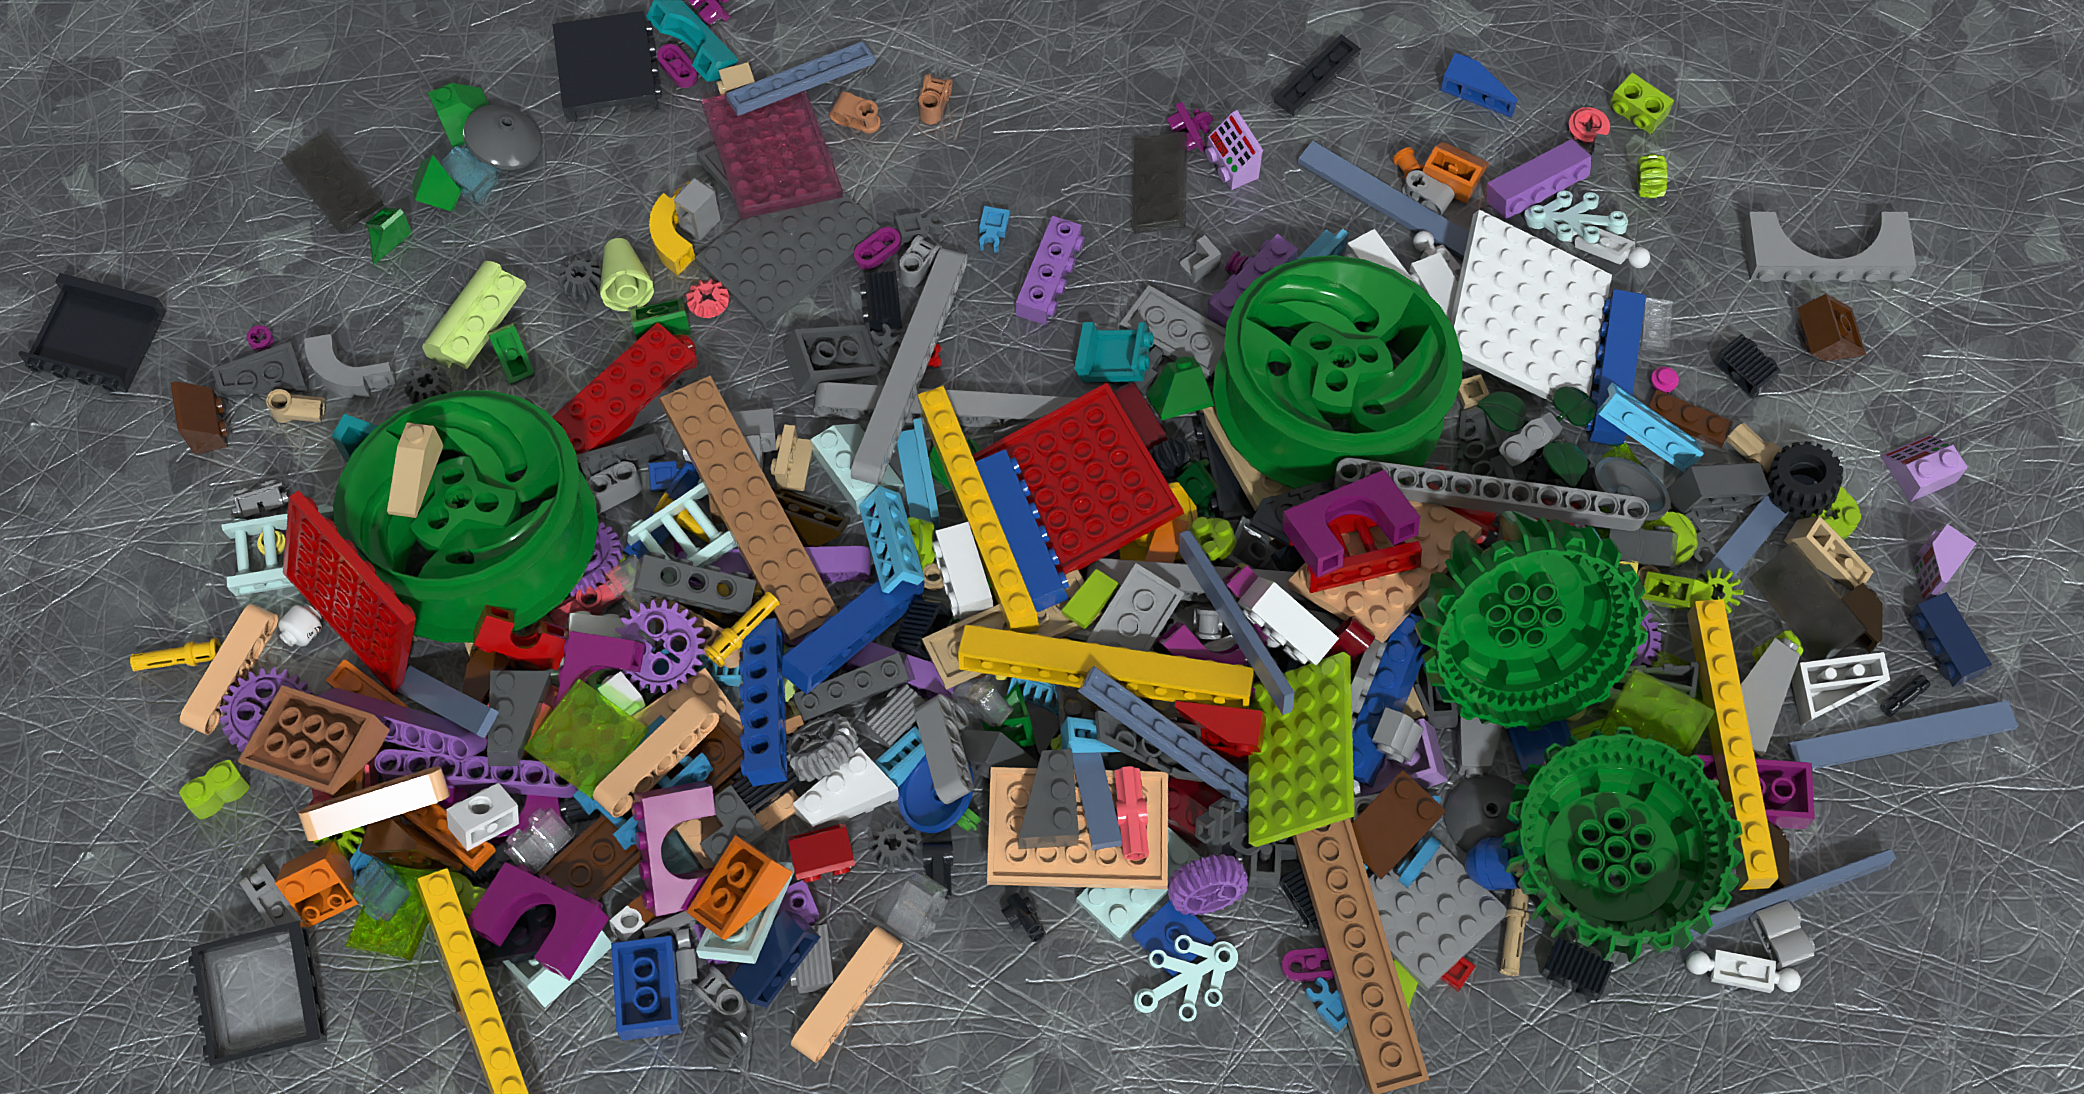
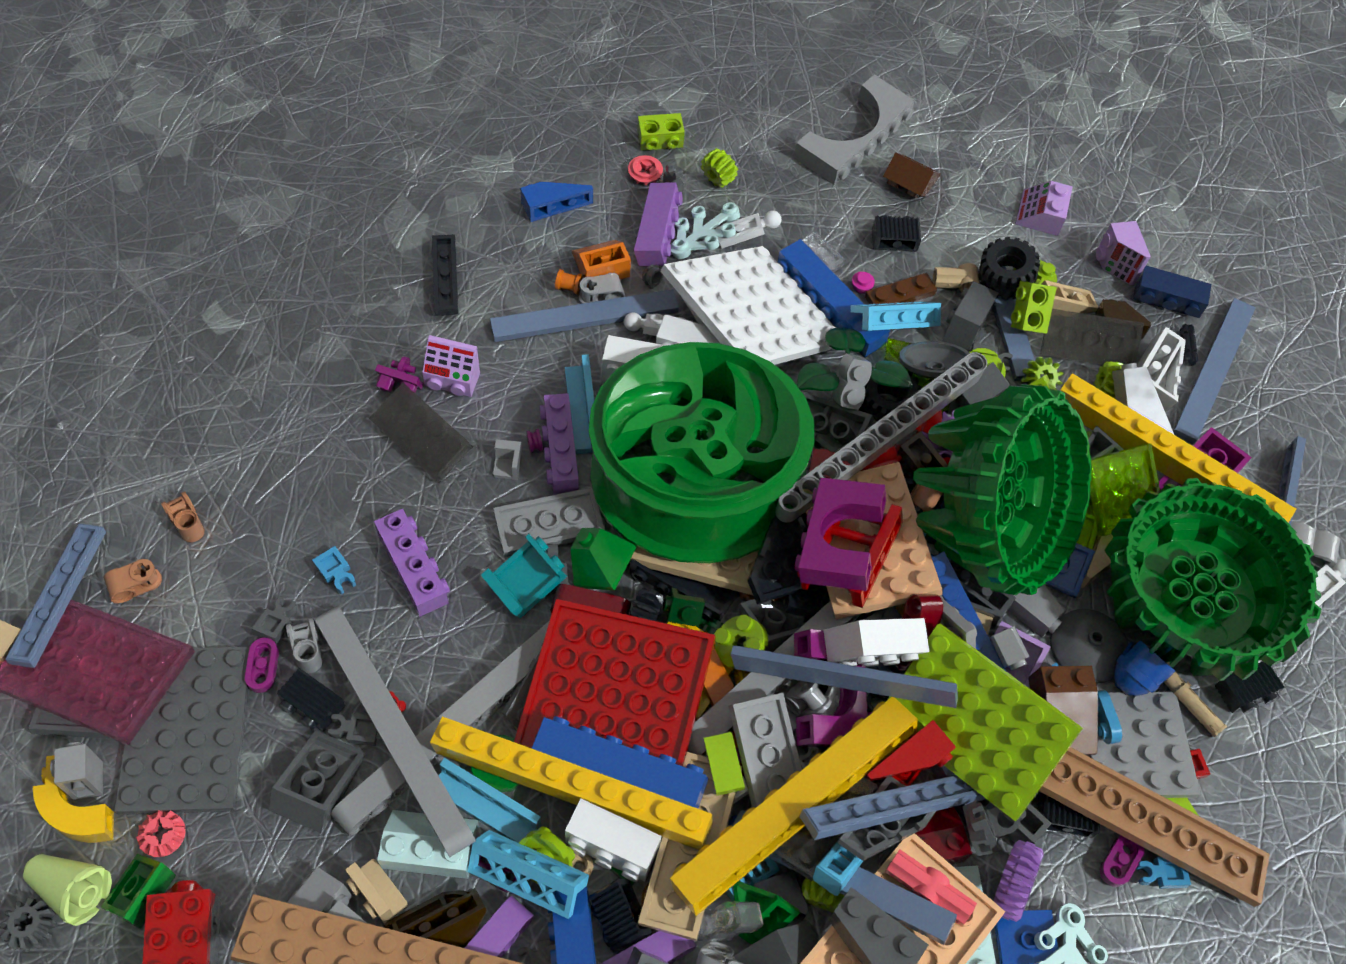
camera: 55 degrees left, 5 degrees down
none -> lime brick [1011,281,1057,334]

